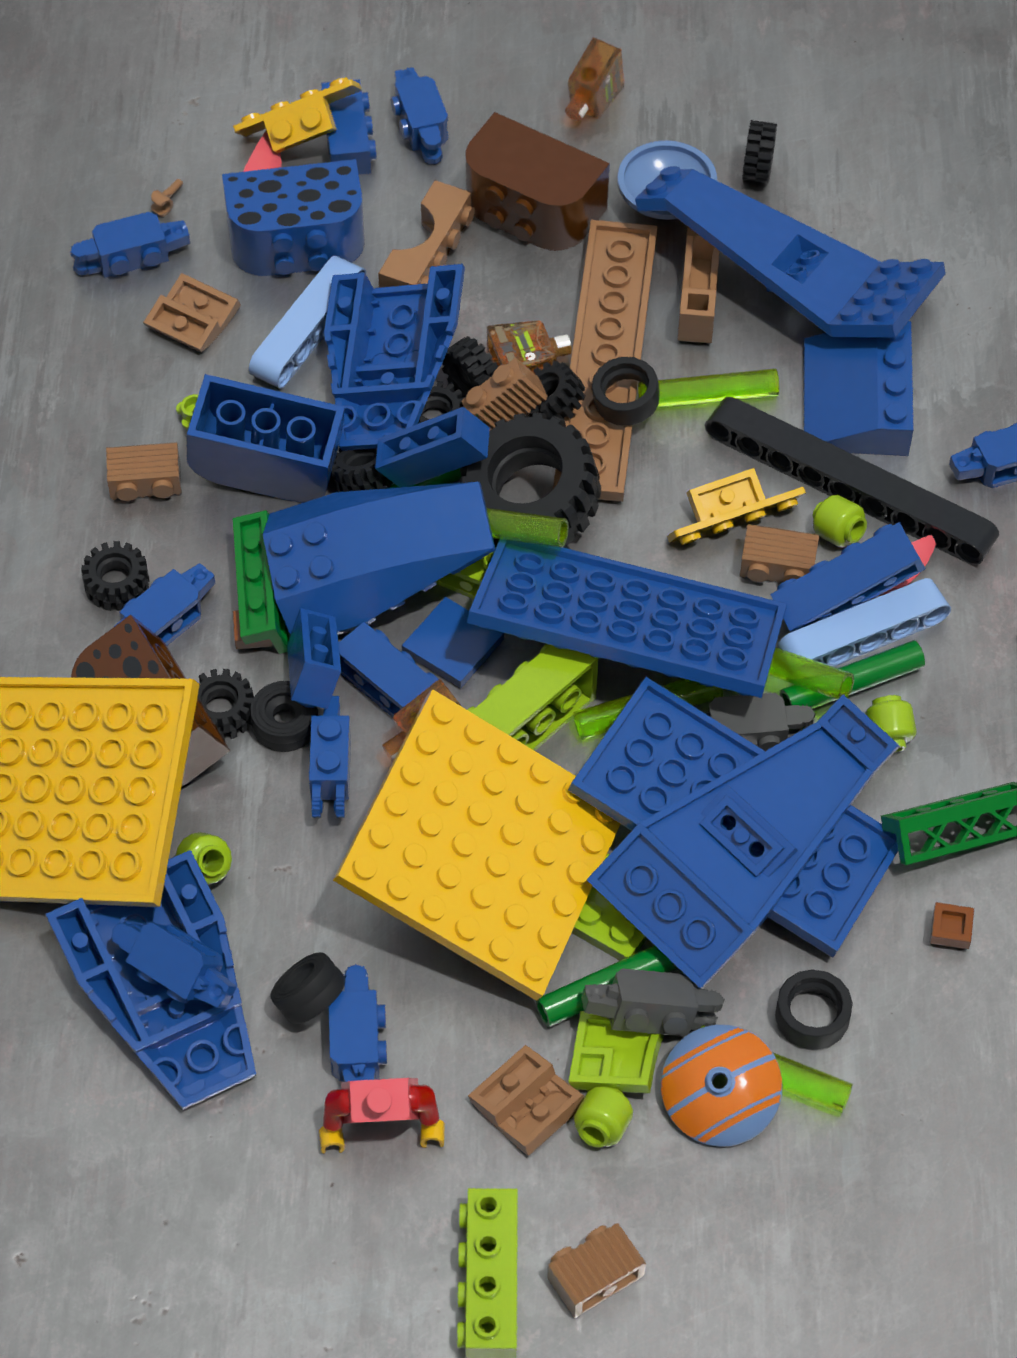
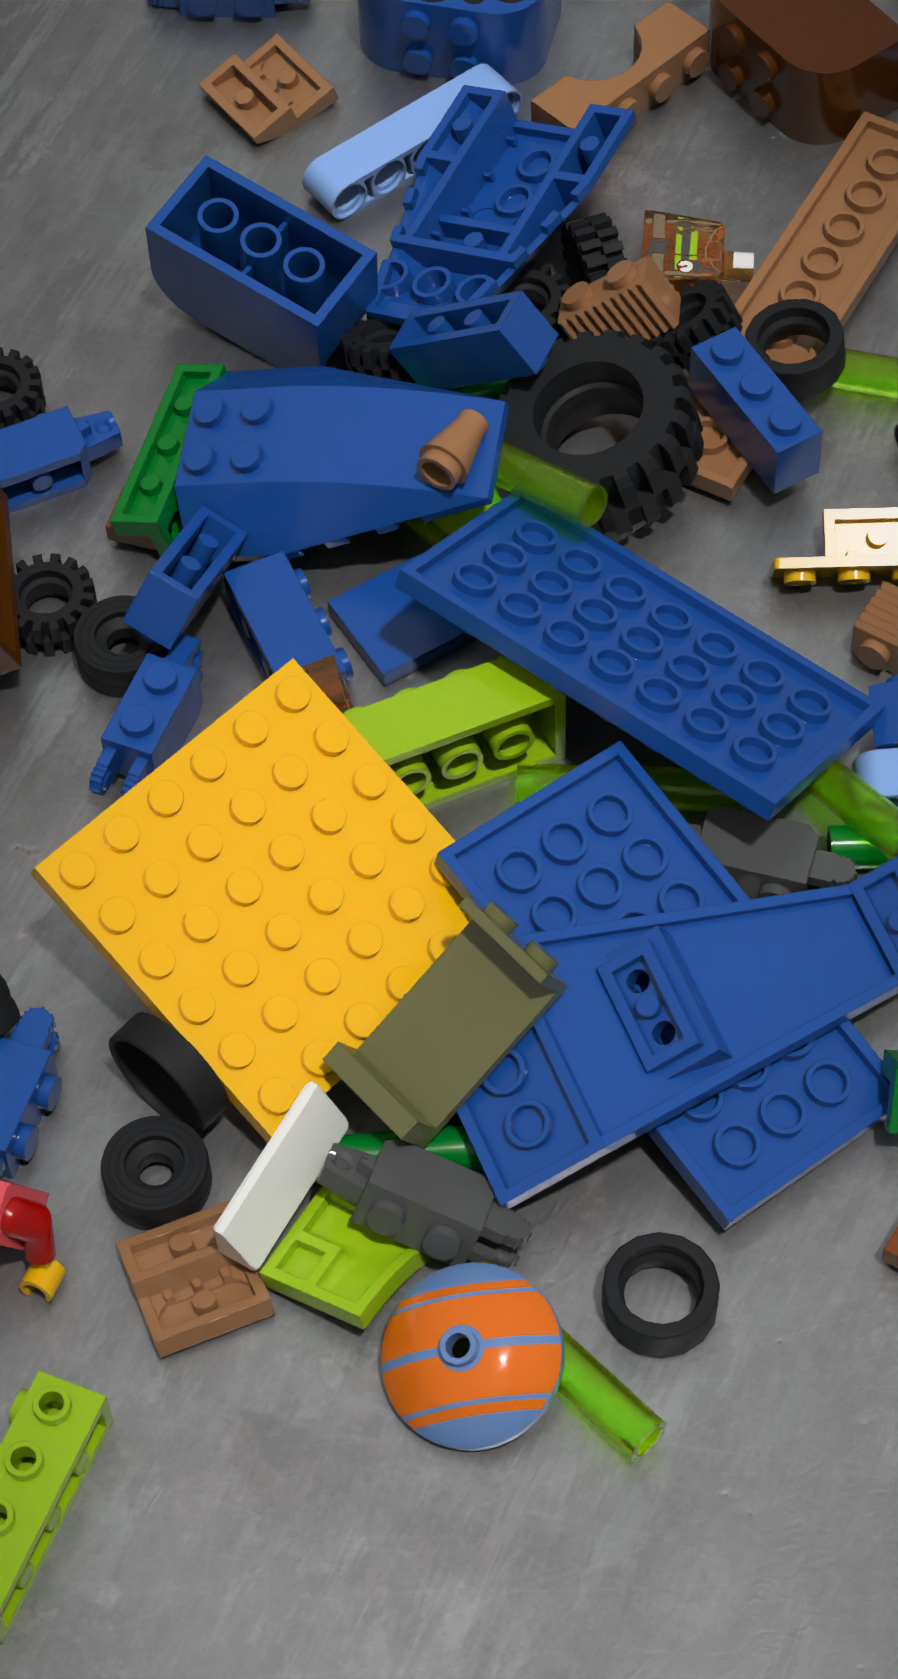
camera: 25 degrees right, 0 degrees up
medium nougat brick [106,442,181,501] -> none
medium nougat brick [547,1223,646,1318] -> none
lime head [574,1086,633,1147] -> none
none -> black tyre [101,1116,212,1231]
none -> black tyre [109,1012,228,1135]
none -> white slope [213,1081,349,1271]
none -> olive panel [322,896,568,1148]
none -> medium nougat cone [417,409,489,490]
none -> blue brick [689,327,823,494]

